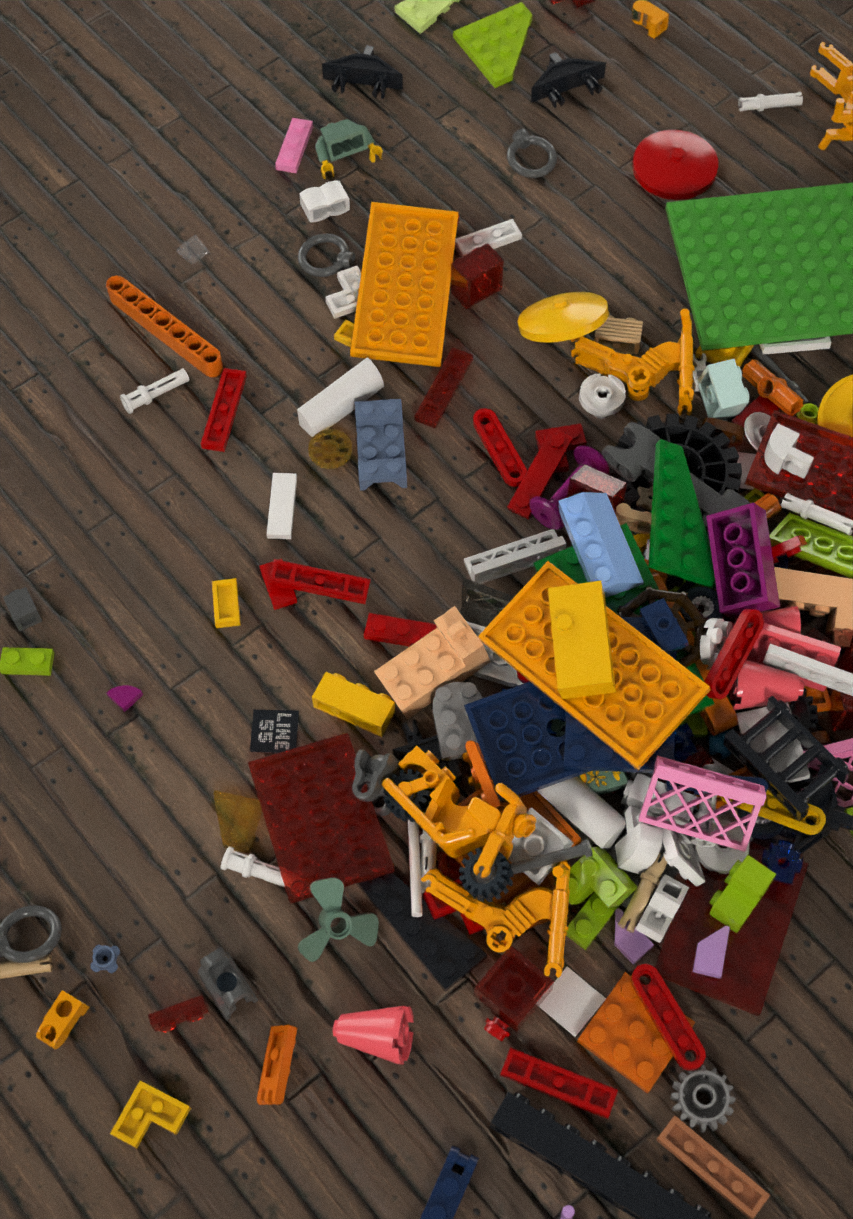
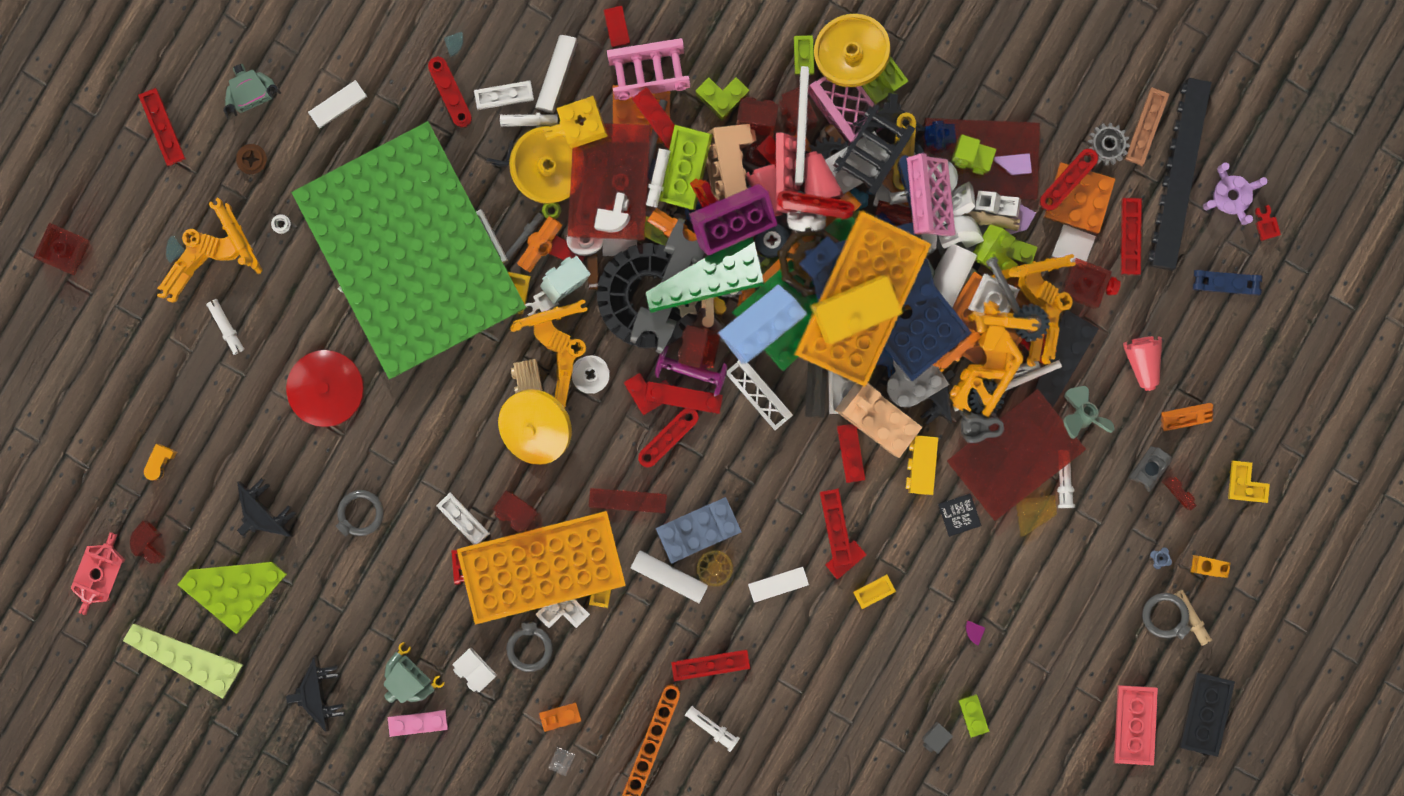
camera: 115 degrees left, 25 degrees up
none -> orange plate [539,702,582,732]

